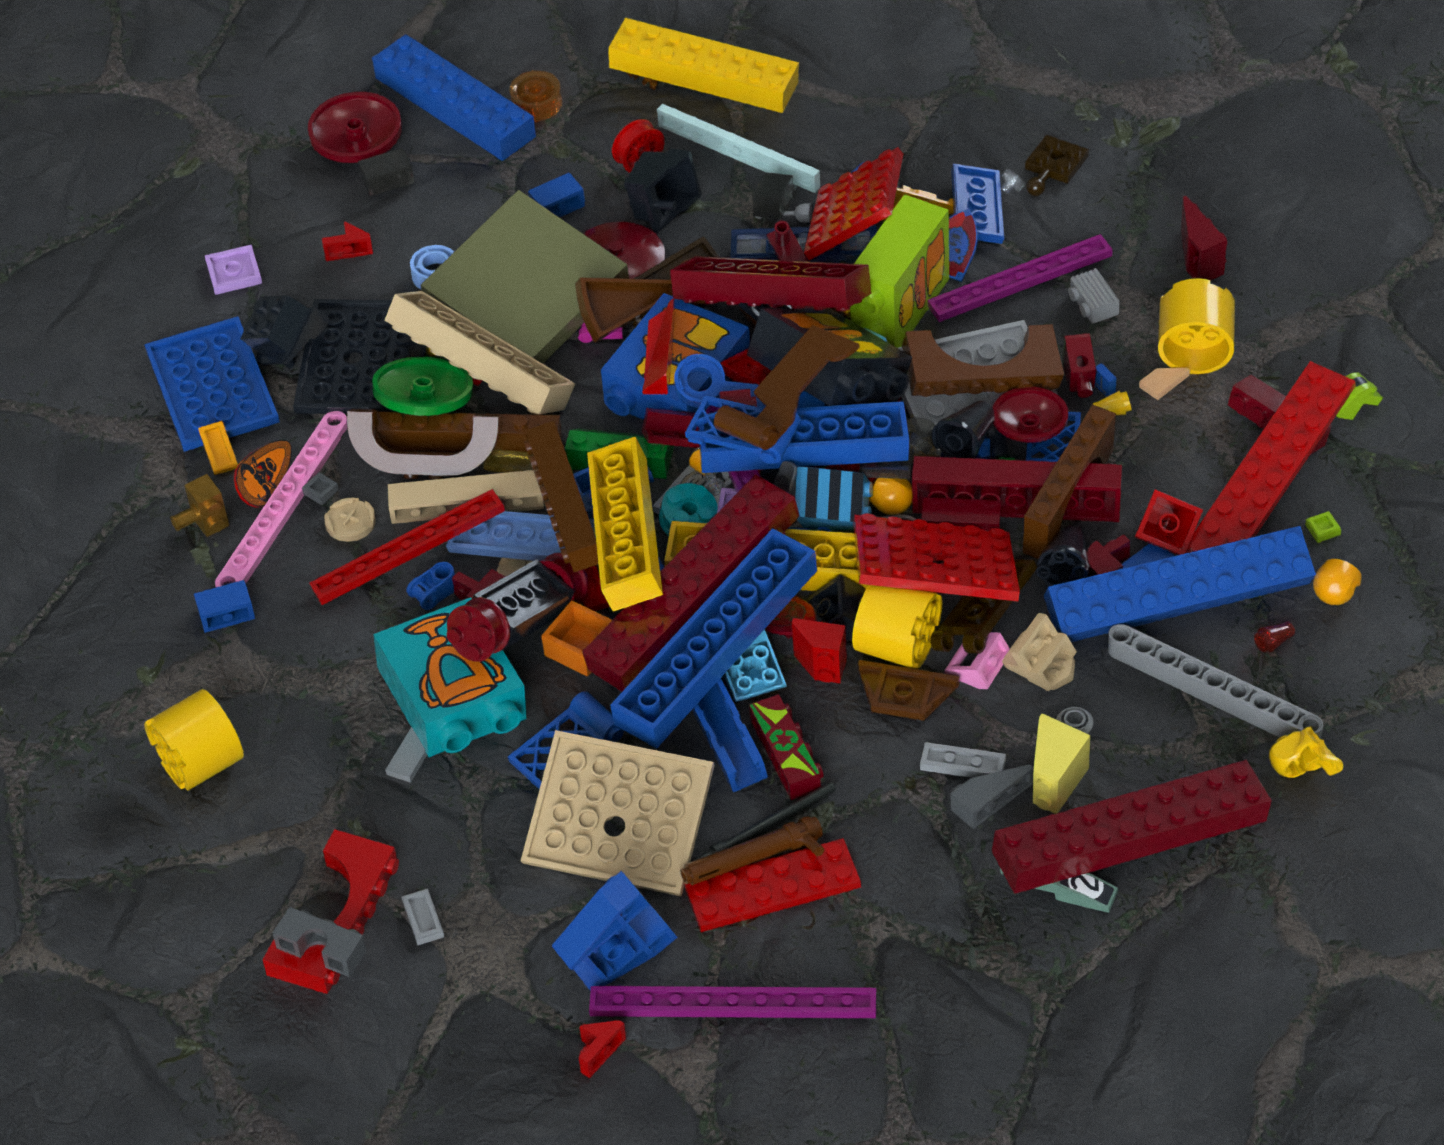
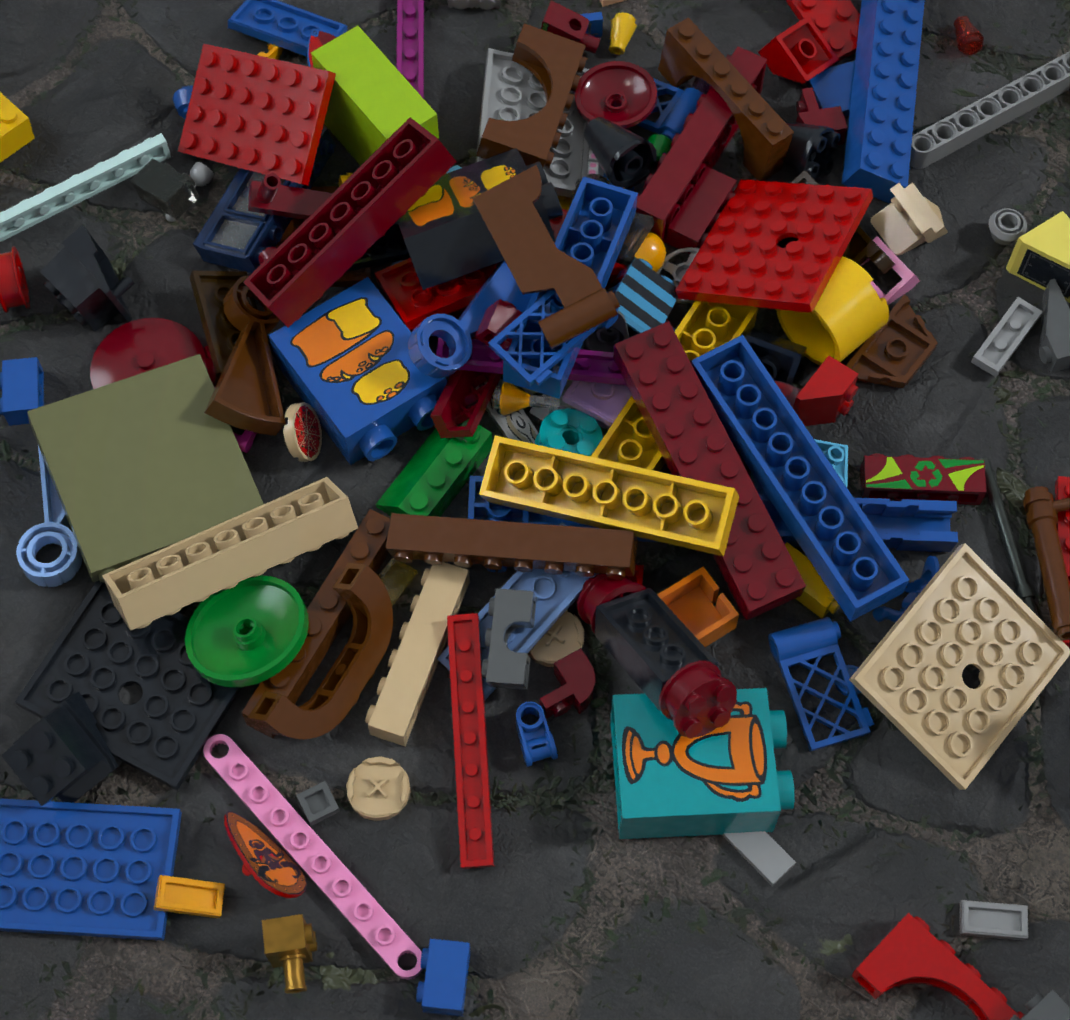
camera: 70 degrees left, 15 degrees up
red wedge [642,299,675,394] -> none
none -> tile [283,402,322,462]
none -> dark grey arch [482,588,537,690]

